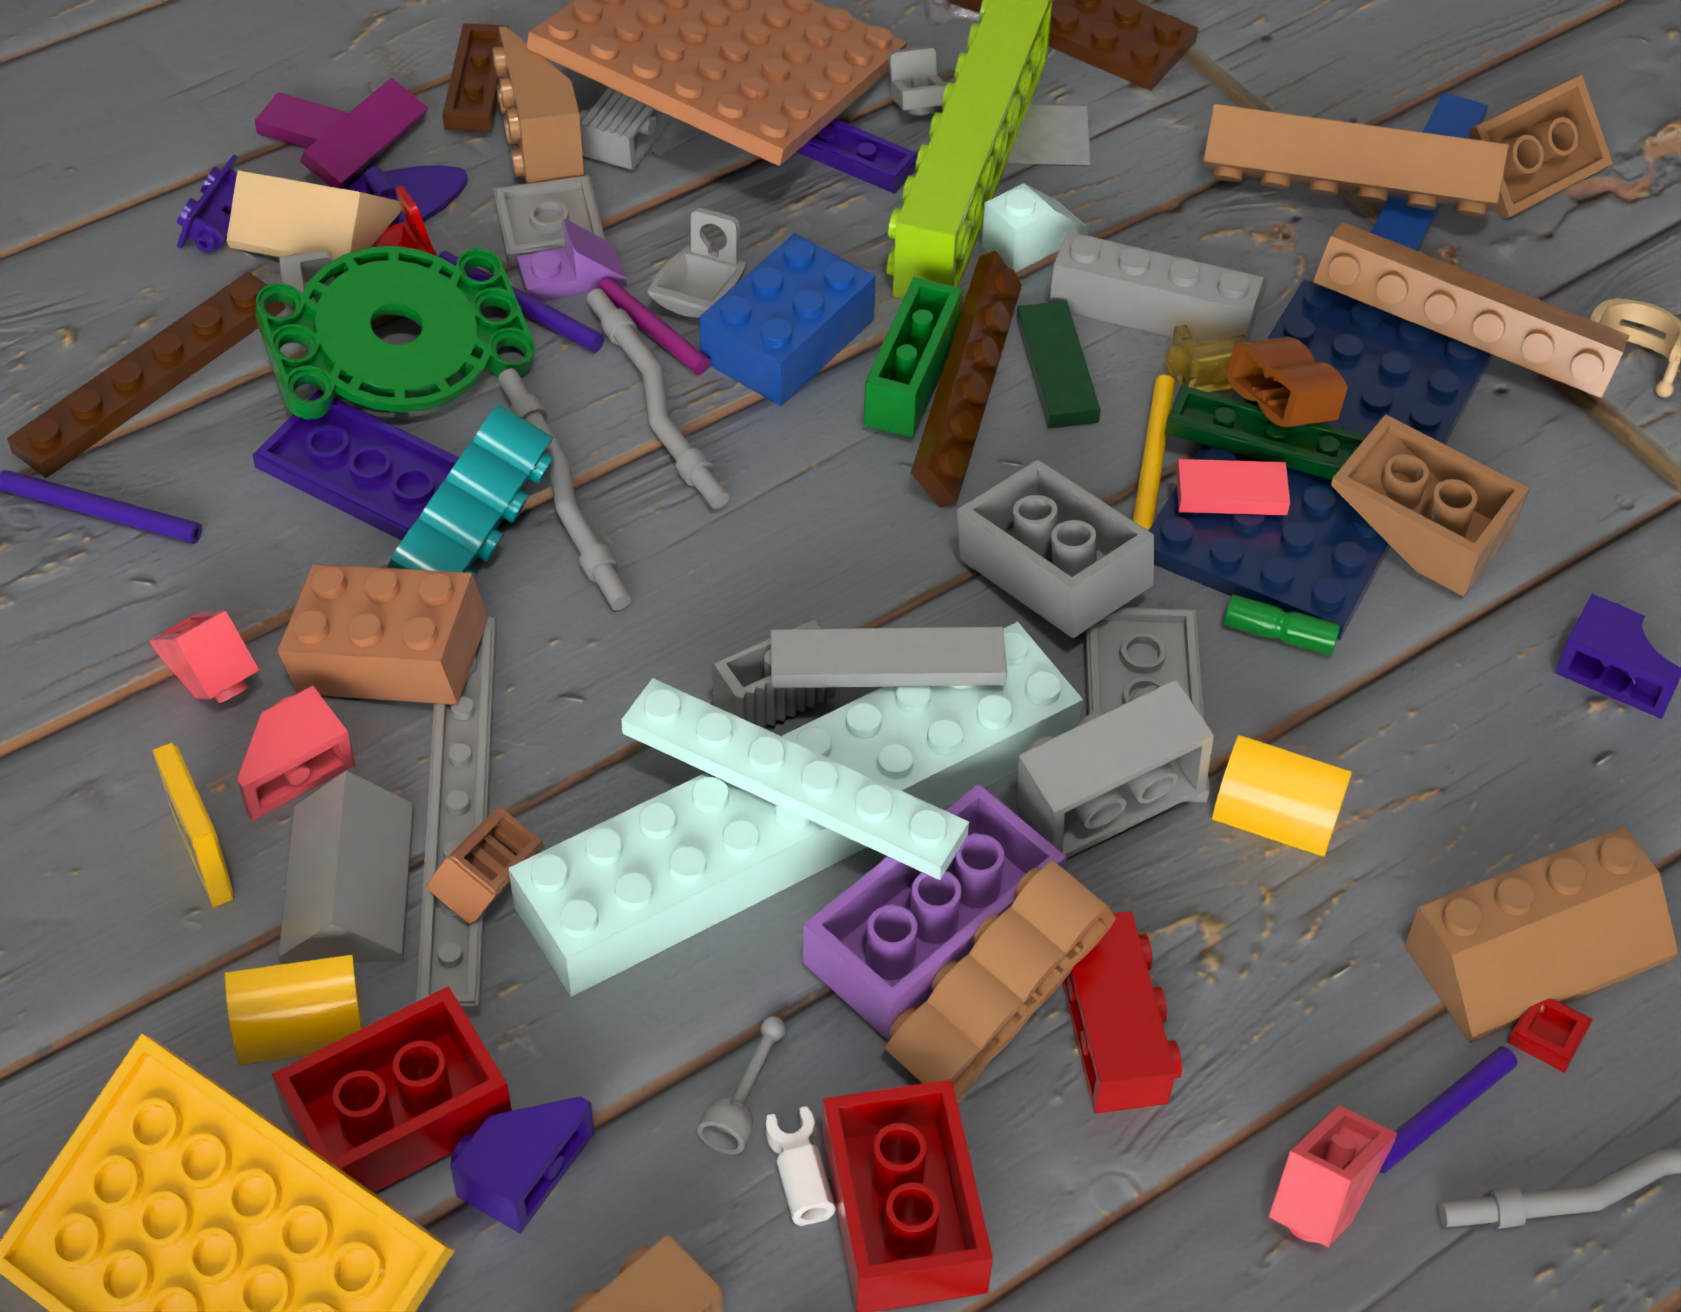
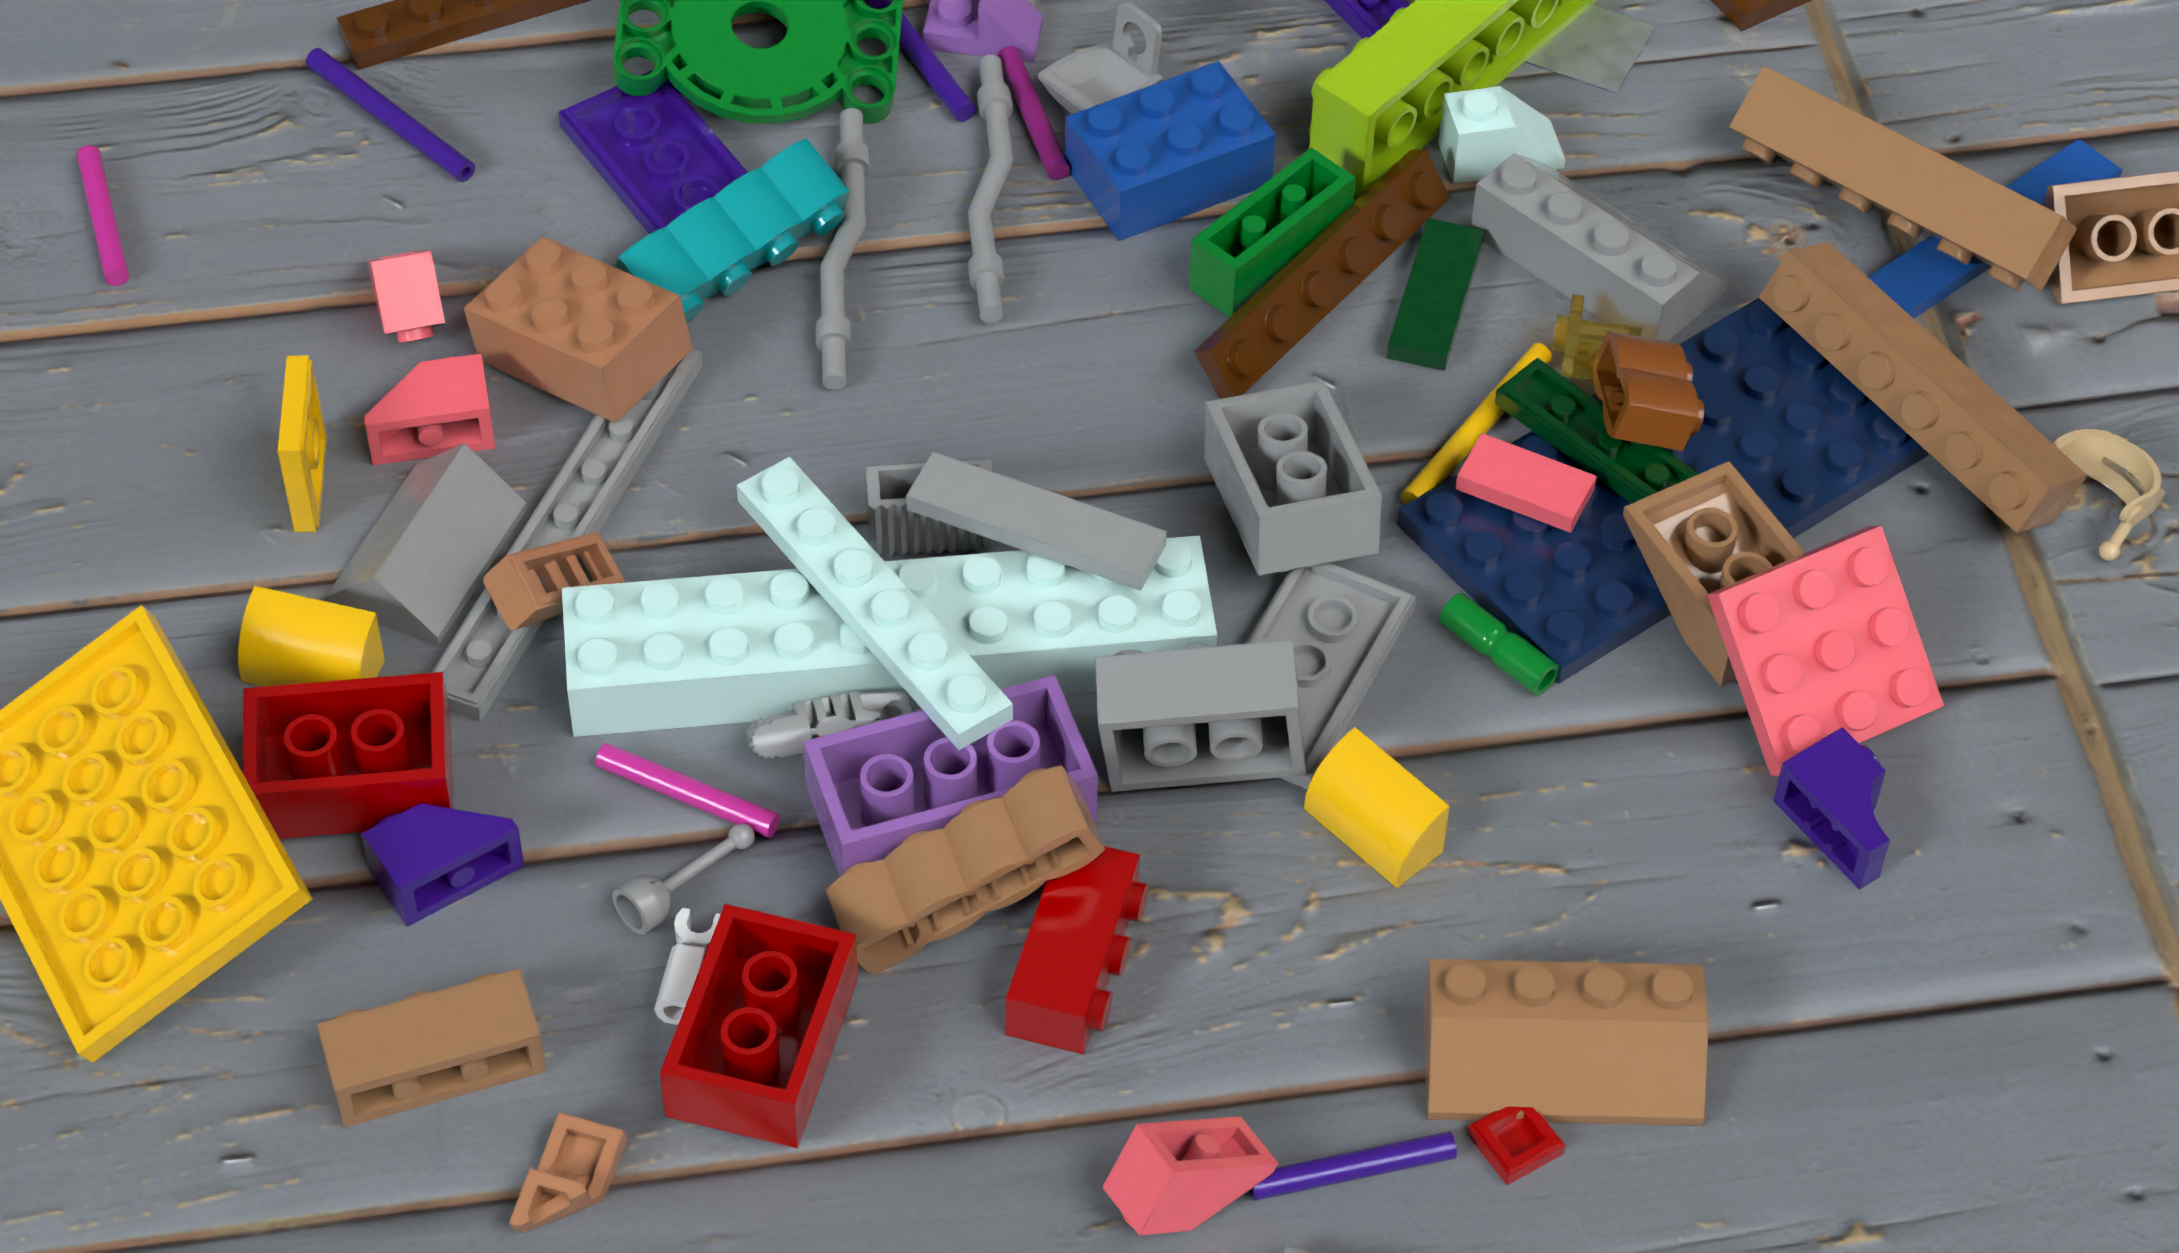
camera: 25 degrees right, 0 degrees up
none -> dark pink bar [595,743,780,838]
none -> light grey hinge [744,689,912,759]
none -> coral plate [1707,525,1944,776]

